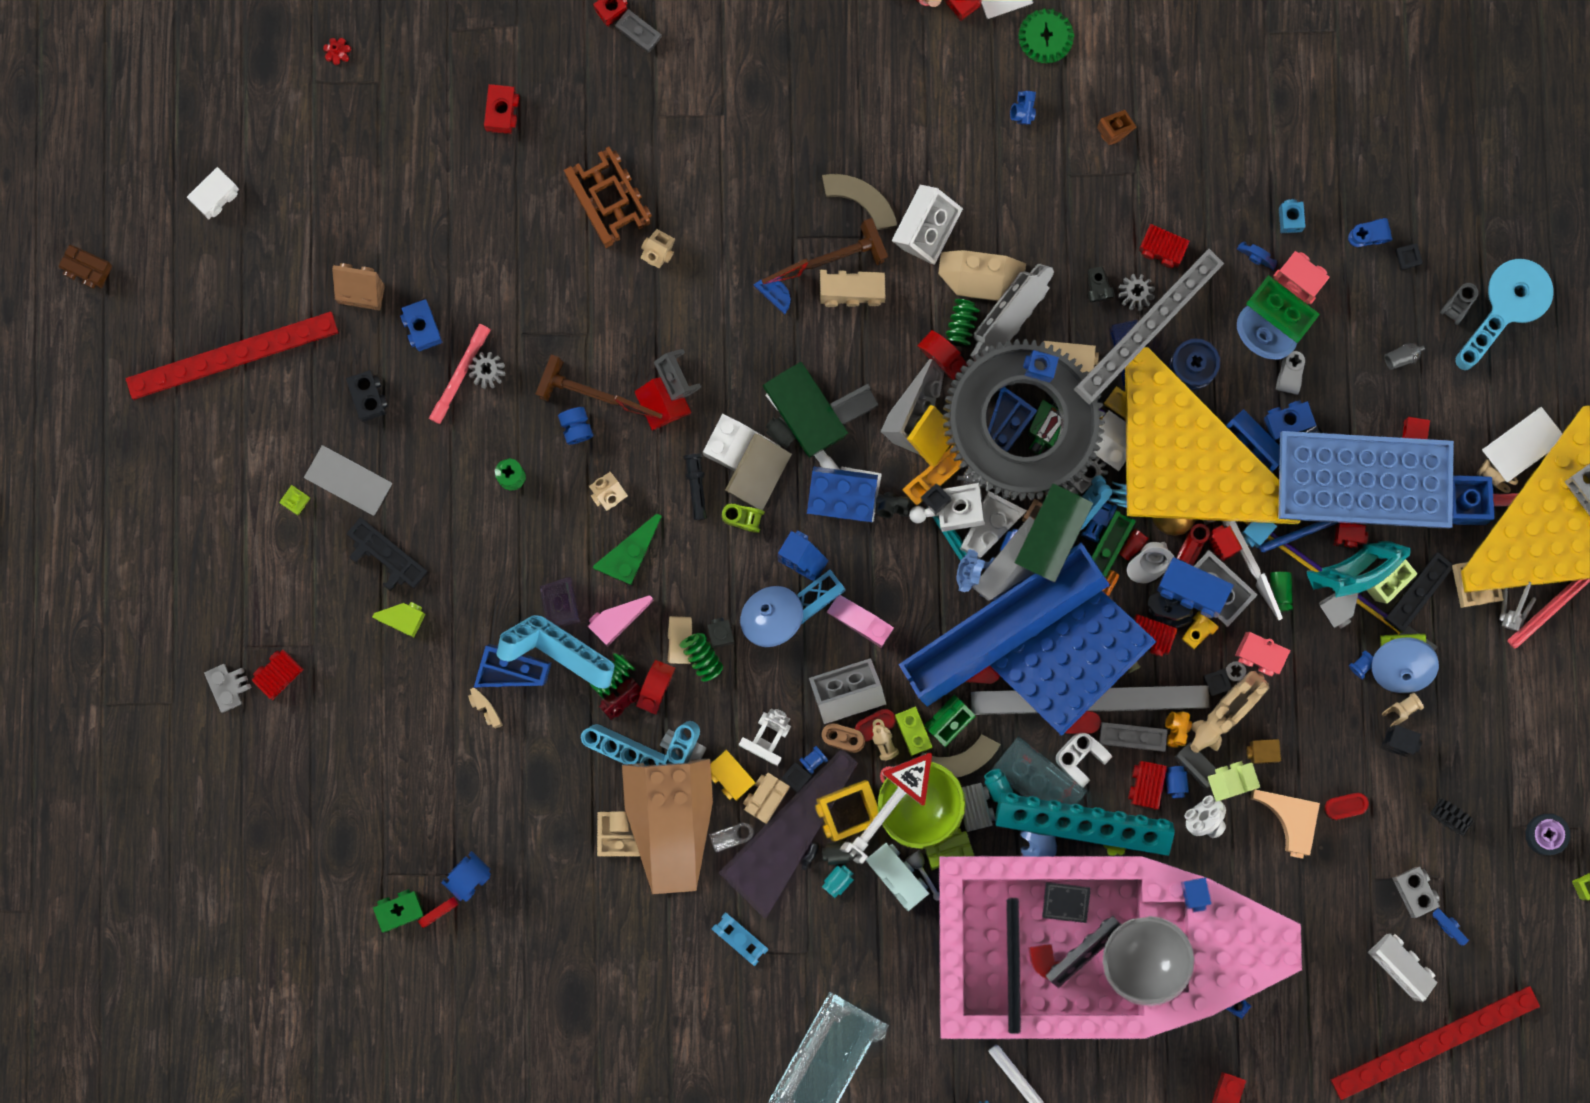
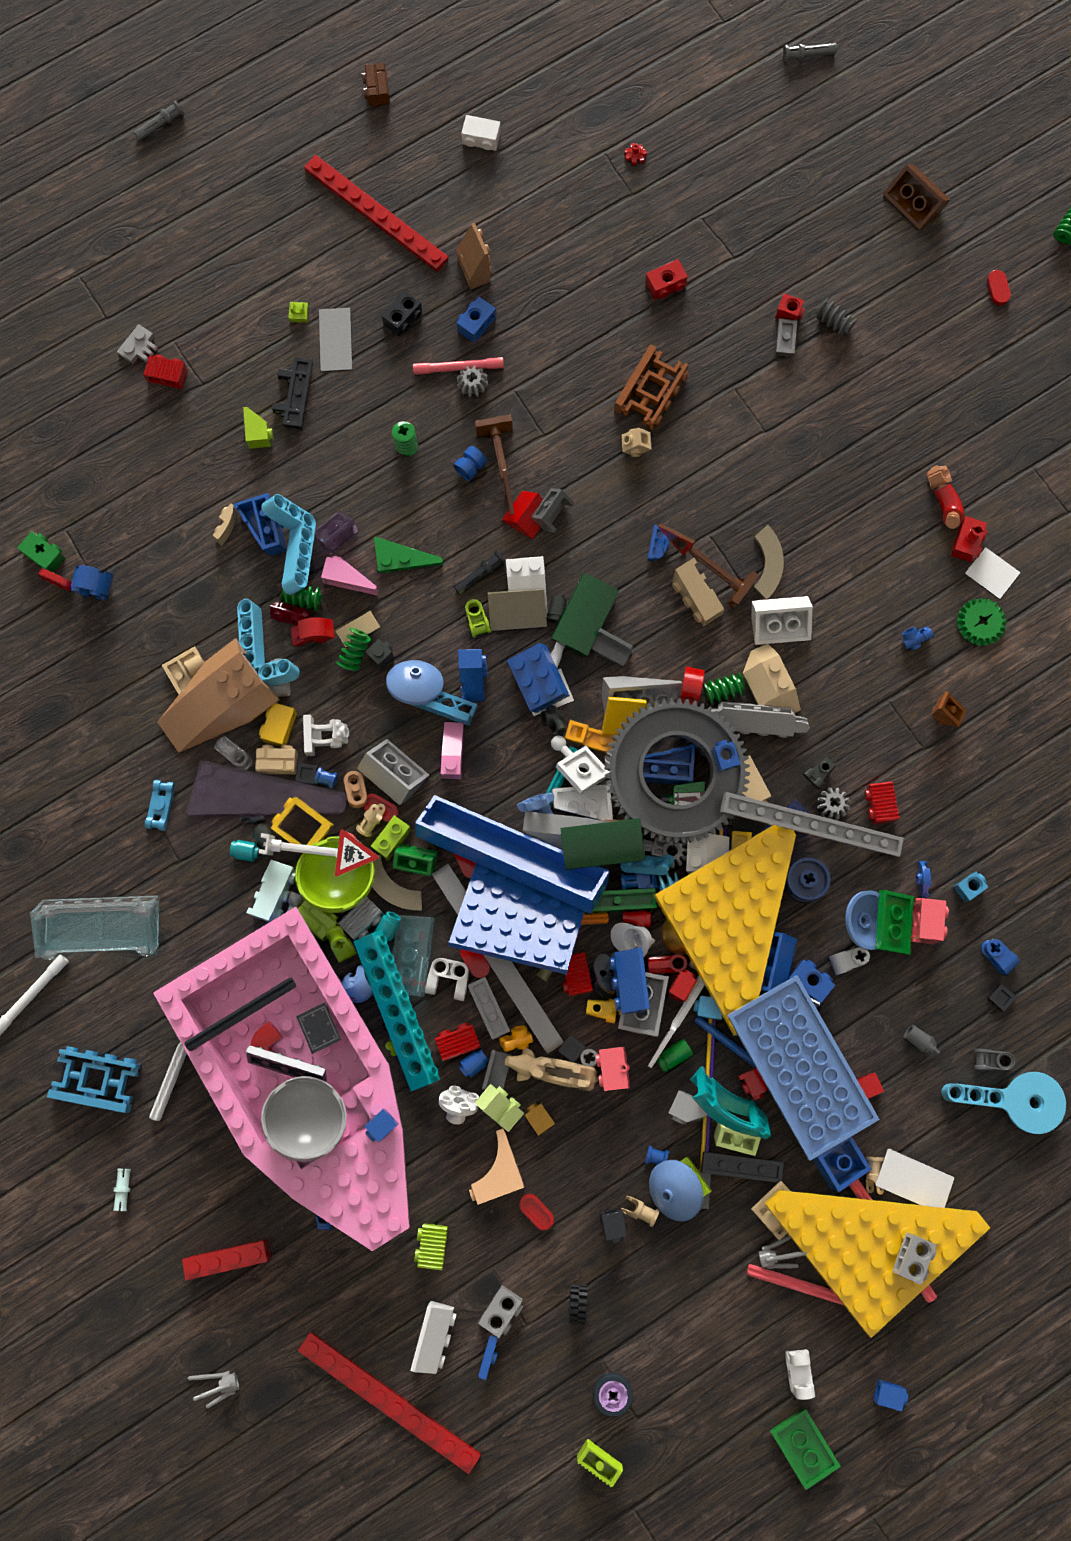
camera: 60 degrees right, 5 degrees down
tan brick [589,472,627,511] -> none
black tile [920,483,952,515] -> none
none -> lime piece [325,926,357,963]
none -> lime brick [414,1223,448,1270]

